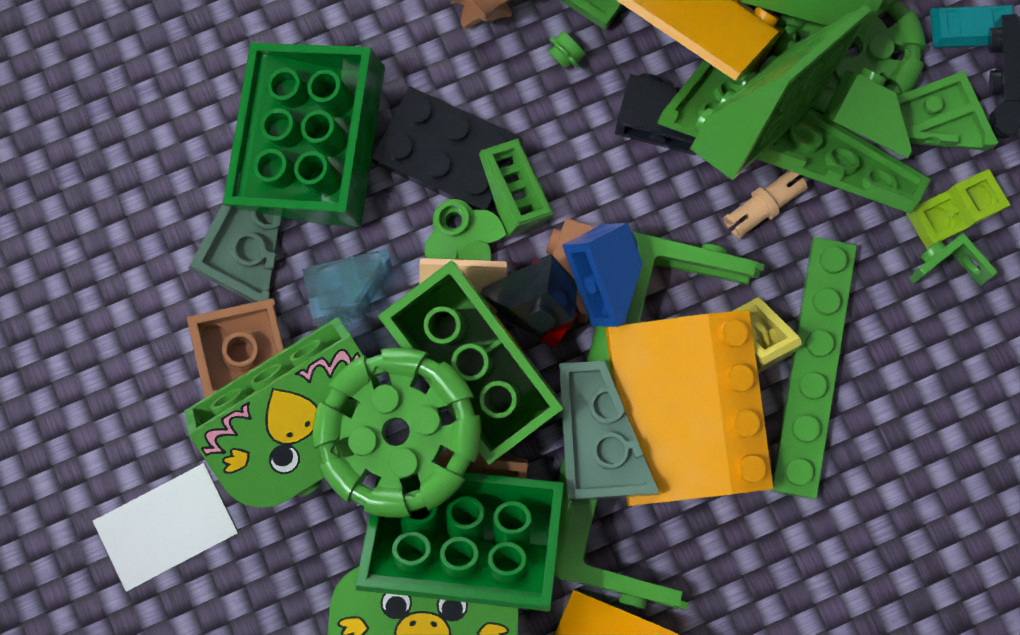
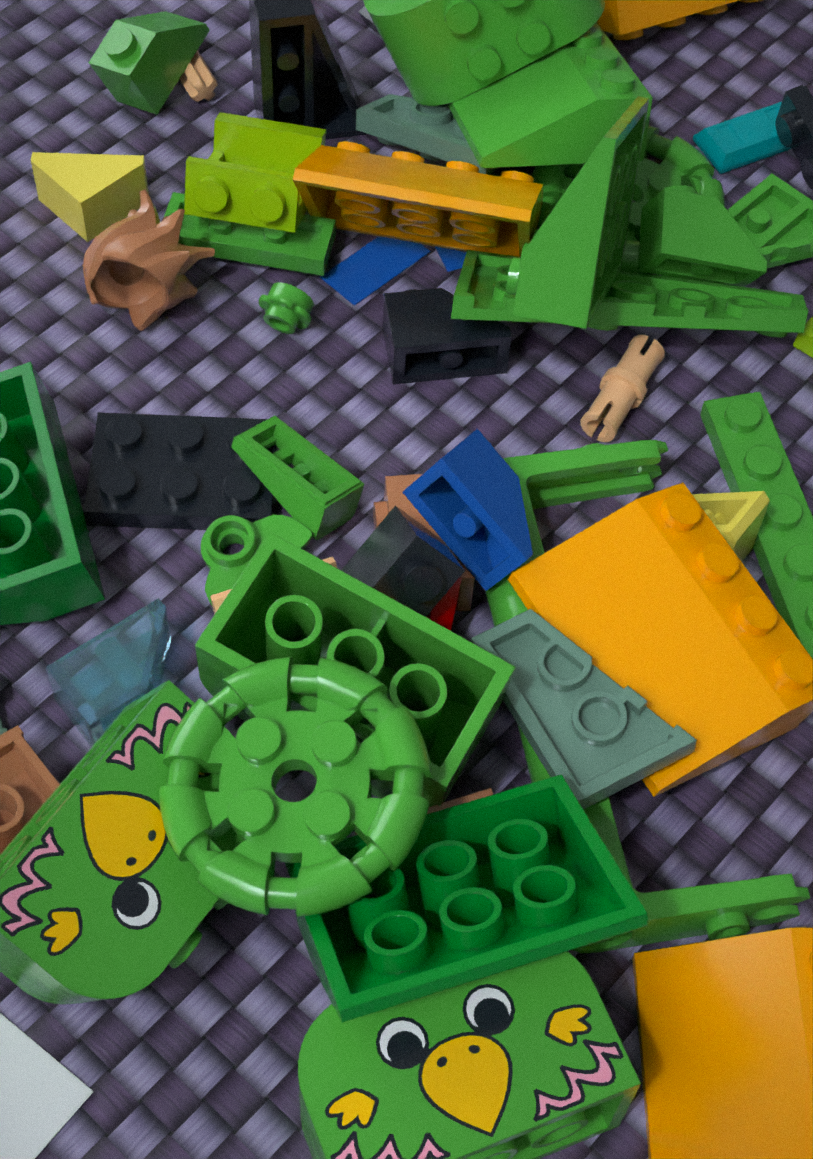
camera: 30 degrees left, 20 degrees down
none -> blue sticker [320,236,430,306]

